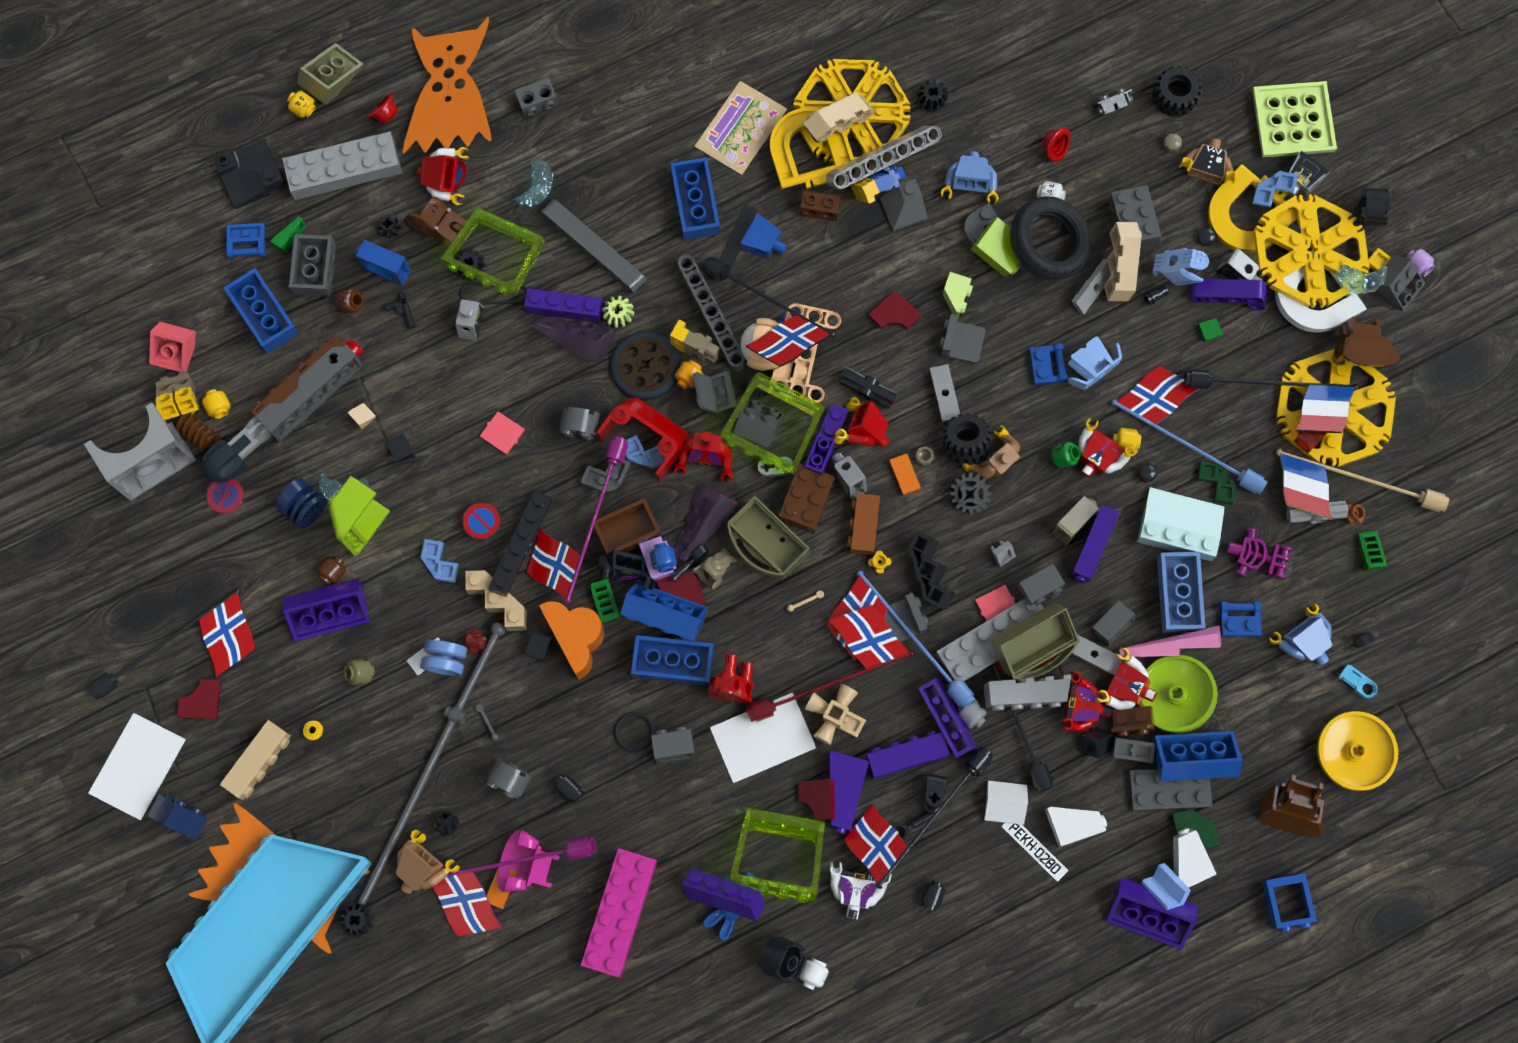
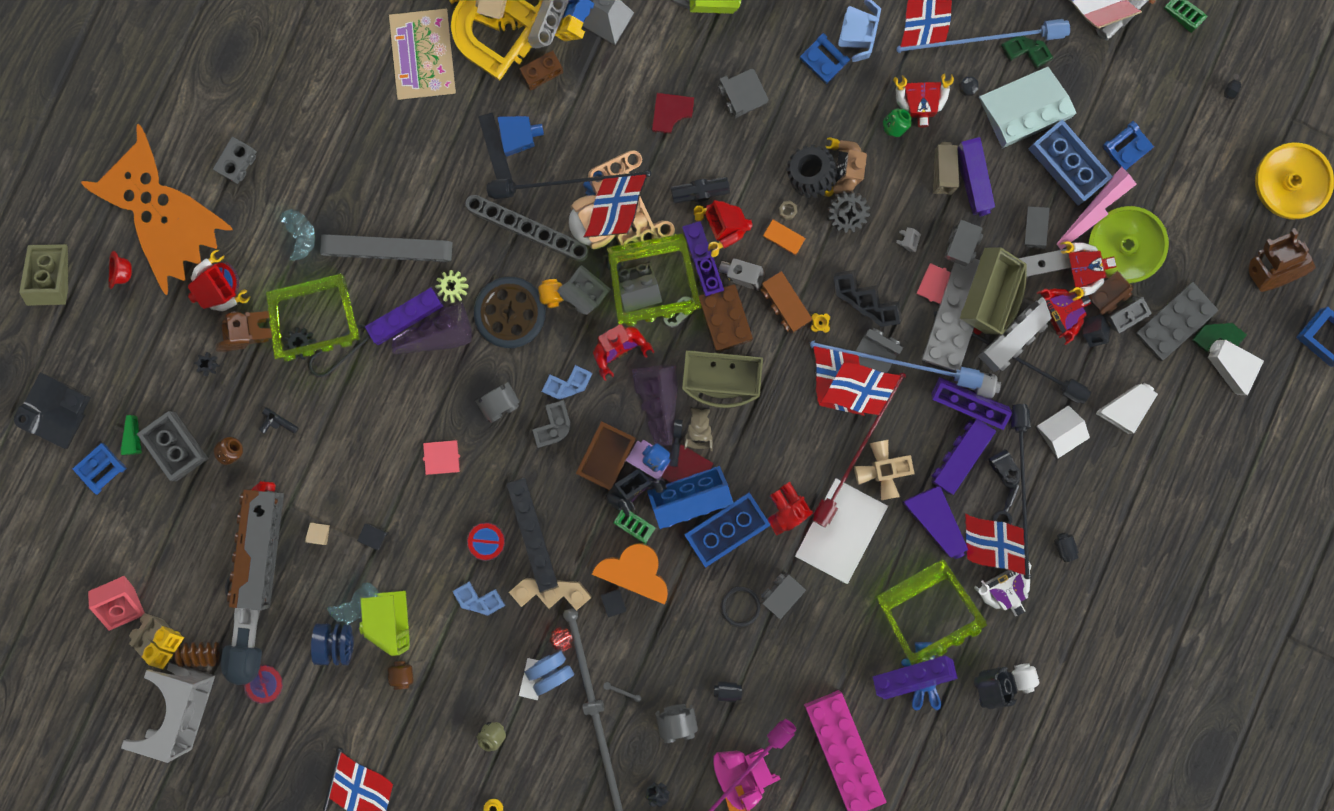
camera: 45 degrees left, 10 degrees up
yellow head [202,389,231,419] -> none
blue brick [224,268,299,354] -> none
light grey brick [282,131,402,200] -> none
dark purple slope [283,578,370,641] -> none
yellow head [287,91,316,118] -> none
blue window [356,240,411,286] -> none
light grey torso [456,299,485,341] -> none
flag [527,436,628,603] -> none
red windscreen [596,397,689,482] -> none
blue brick [670,157,720,240] -> none
dark tan hips [670,320,719,364] -> none
tan hinge [787,591,824,612] -> none
dark red tile [798,779,835,821] -> none
light grey tile [929,364,960,423] -> none
yellowish green slope [943,272,973,318] -> none
white sticker [1002,823,1068,882] -> none
dark purple slope [1106,878,1198,949] -> none
yellow head [1112,428,1141,453] -> none
light blue panel [1141,863,1191,910] -> none
blue brick [1154,731,1242,781] -> none
magenta piece [1227,528,1292,580] -> none
torso [1269,604,1332,665] -> none
medium azure piece [1337,665,1378,699] -> none

